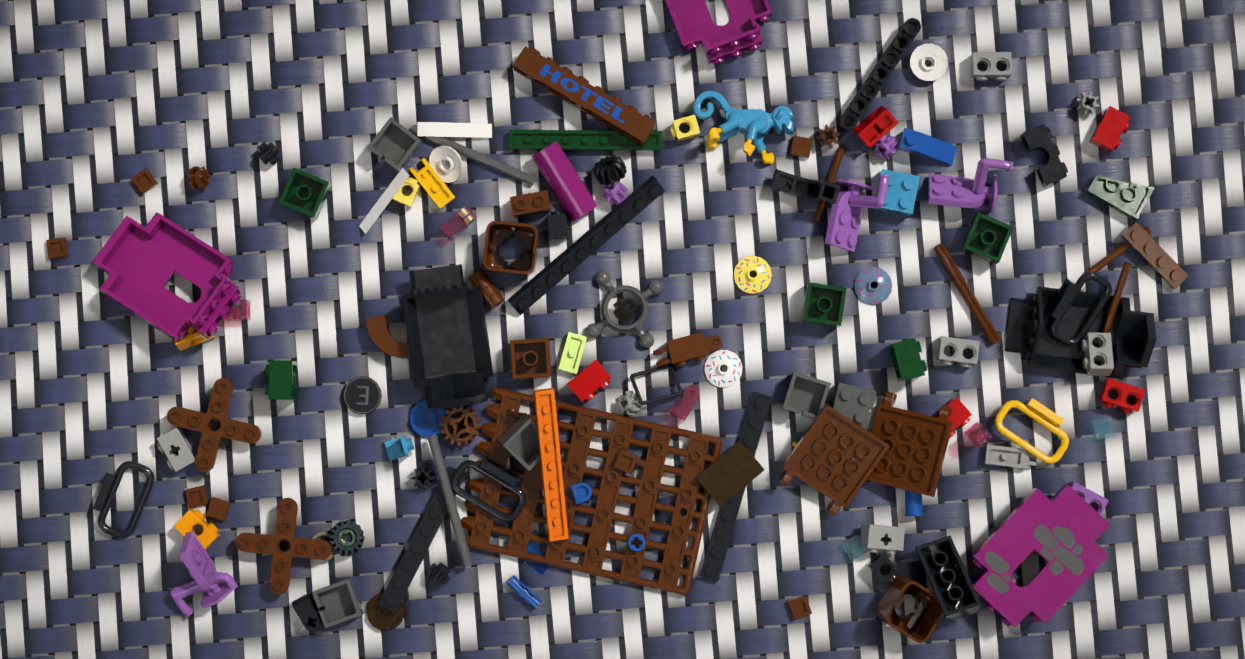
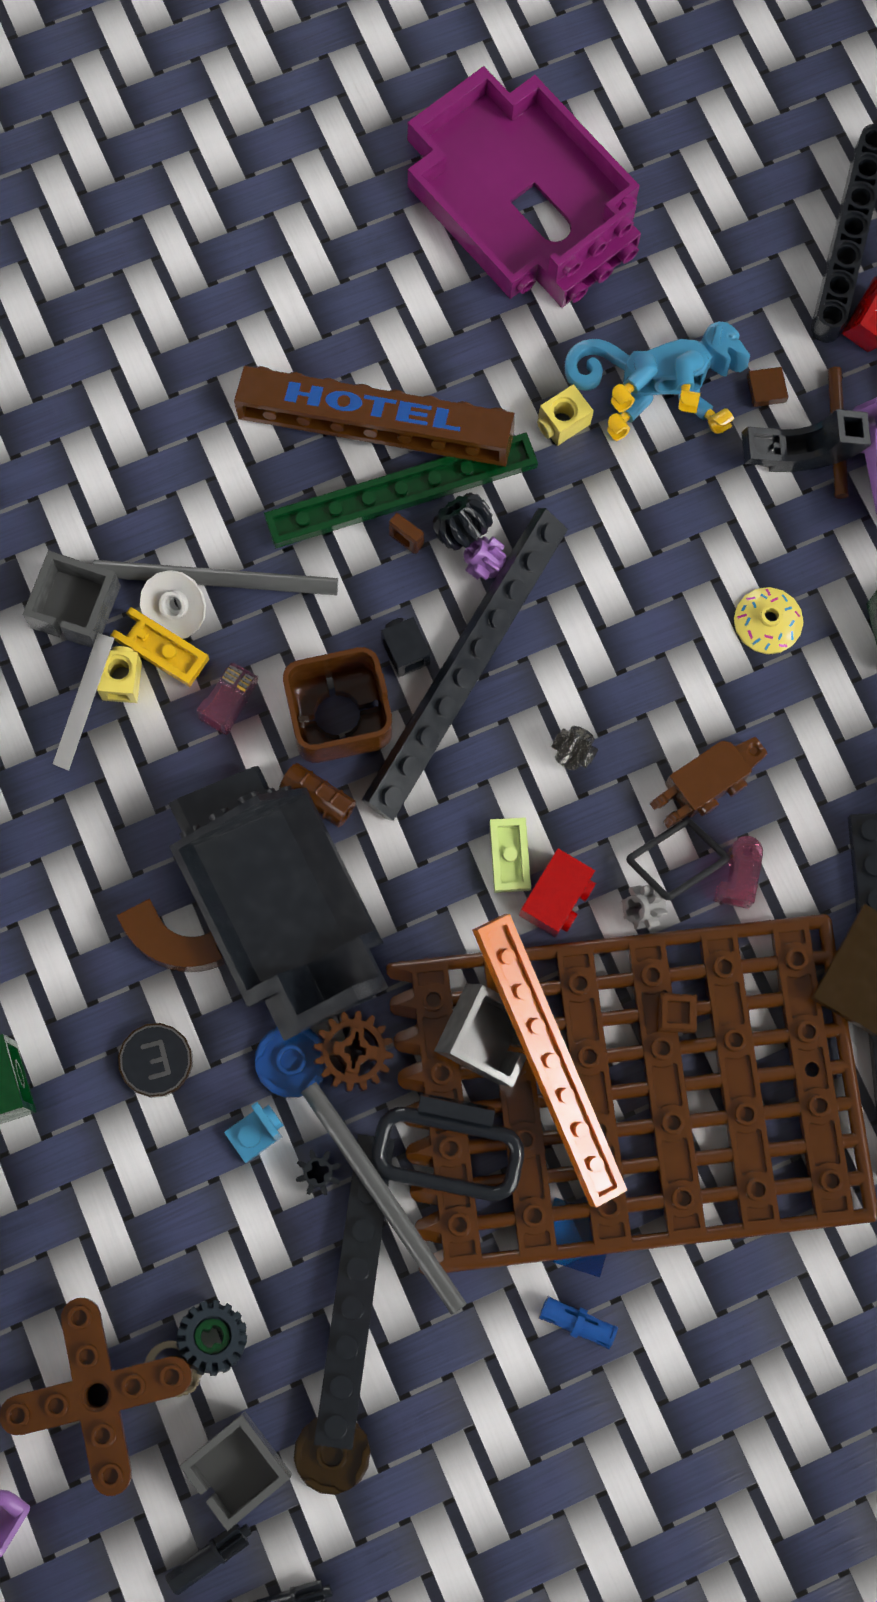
camera: 25 degrees left, 10 degrees down
black piece [292,593,323,631] -> none
white sticker [417,122,492,138] -> none
black gear [427,562,451,586] -> none
reddish brown brick [510,190,552,218] -> none
reddish brown brick [510,338,552,380] -> none
magenta brick [531,141,598,222] -> none
blue tile [570,482,592,505] -> none
dark grey piece [586,270,664,348] -> none
blue bush [628,534,645,551] -> none
white dish [704,350,742,388] -> none
reddish brown gear [816,124,840,149] -> none
none -> black piece [165,1524,252,1595]
none -> reddish brown tile [389,512,424,554]

